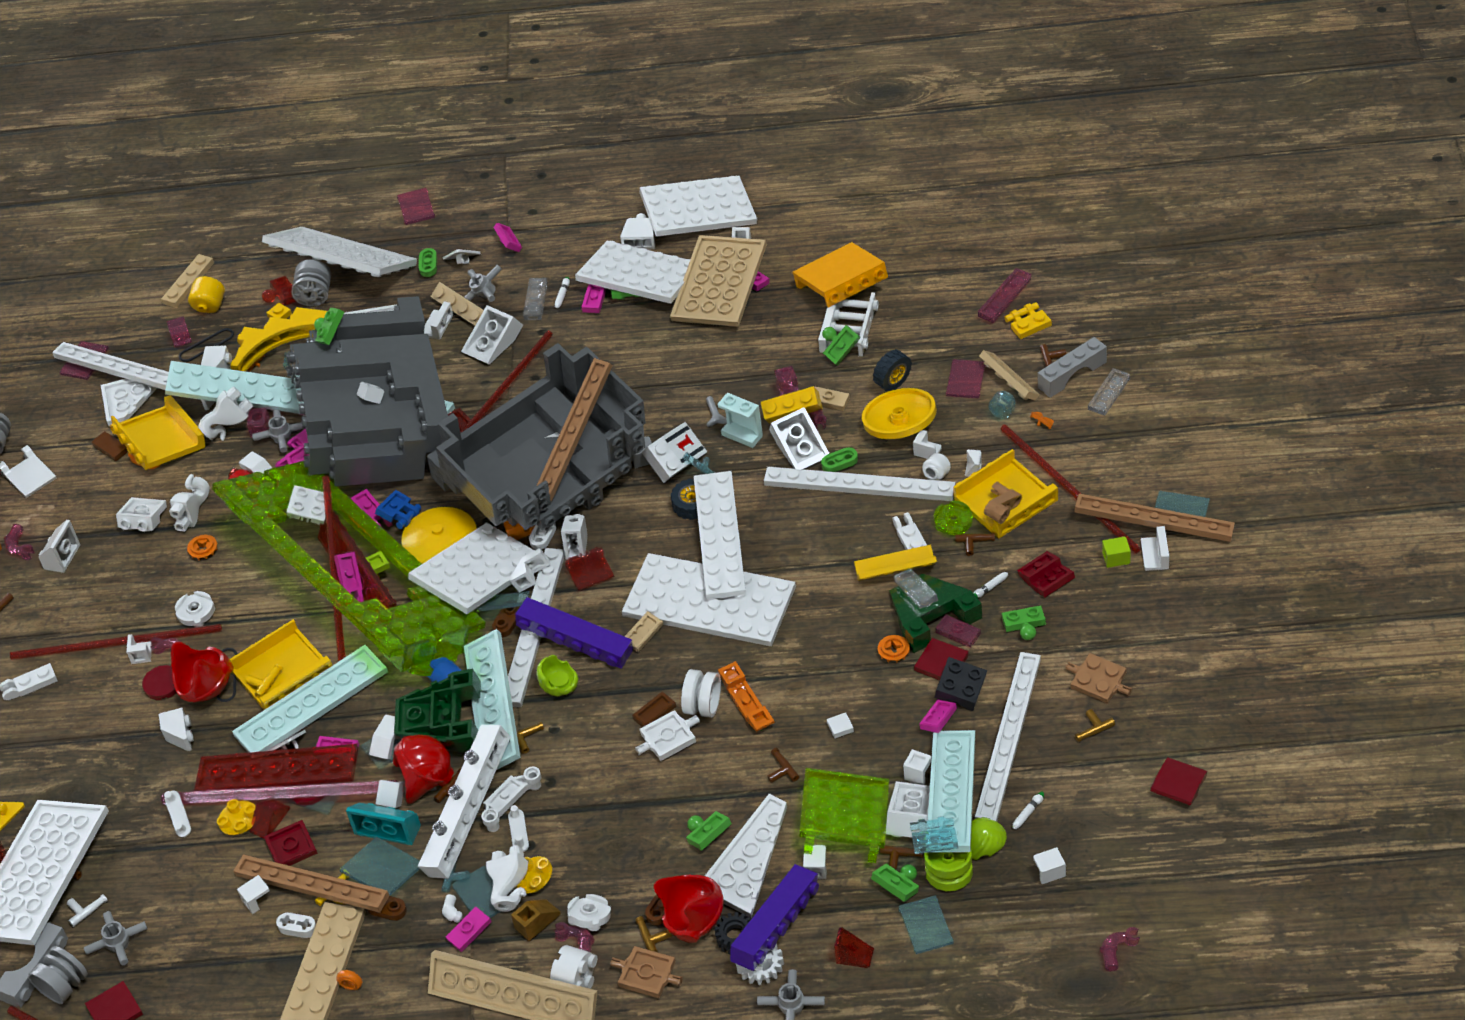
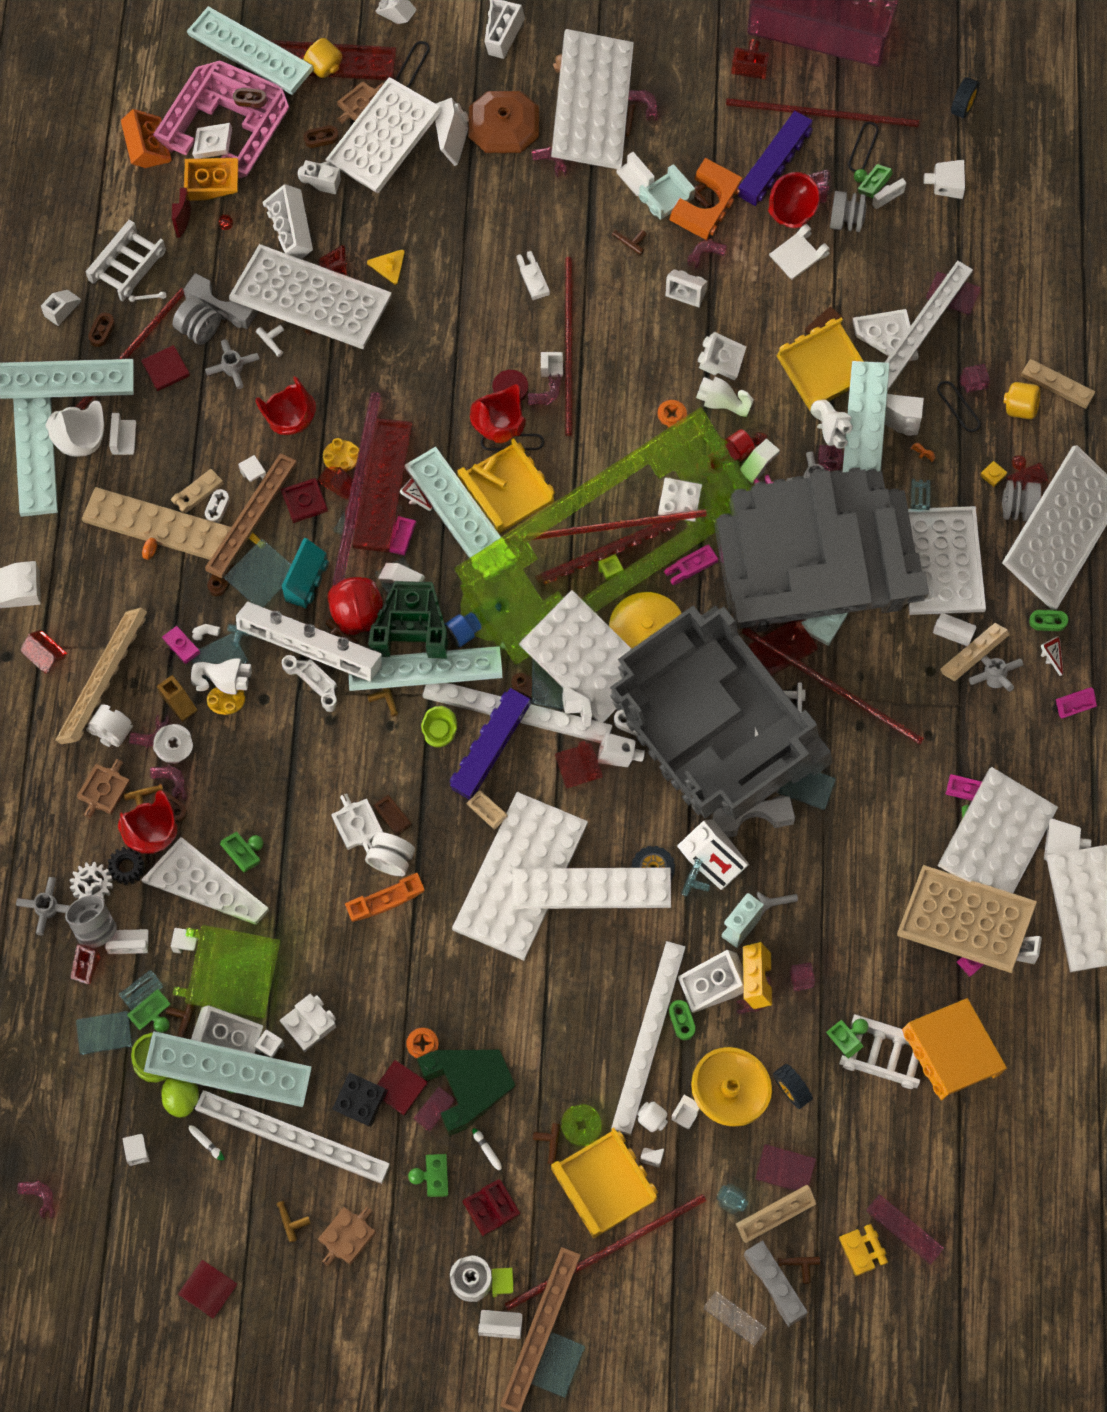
camera: 90 degrees right, 20 degrees up
white slope [159,708,194,751] -> none
white piece [164,791,191,837] -> none
white plate [175,591,215,628] -> none
yellow arch [231,307,327,372] -> none
bright green plate [314,308,344,345] -> none
dark pink hinge [334,552,364,608] -> none
white slope [357,382,384,404] -> none
blue plate [375,490,421,529] -> none
white panel [376,780,405,808] -> none
white slope [461,305,523,365] -> none
white piece [508,805,529,852] -> none
clear plate [523,278,548,320] -> none
medium nougat plate [537,358,613,502] -> none
white piece [555,277,570,308] -> none
dark purple brick [730,864,819,971] -> none
reddish brown piece [767,748,799,783] -> none
tan plate [815,387,850,411] -> none
white tile [827,712,854,738] -> none
yellow fence [854,545,937,581] -> none
white hinge [893,512,927,550] -> none
clear plate [894,568,938,609] -> none
clear light blue plate [910,816,958,854] -> none
dark pink plate [919,700,957,733] -> none
medium nougat beam [984,481,1022,524] -> none
orange piece [1030,412,1054,429] -> none
none -> light grey wheel [65,895,117,948]
none -> white panel [105,929,149,954]
none -> clear light blue tile [119,970,163,1011]
none -> clear pink piece [150,764,187,800]
none -> tan plate [171,469,224,513]
none -> red piece [255,376,316,435]
none -> white plate [280,993,336,1052]
none -> white brick [450,1256,492,1302]

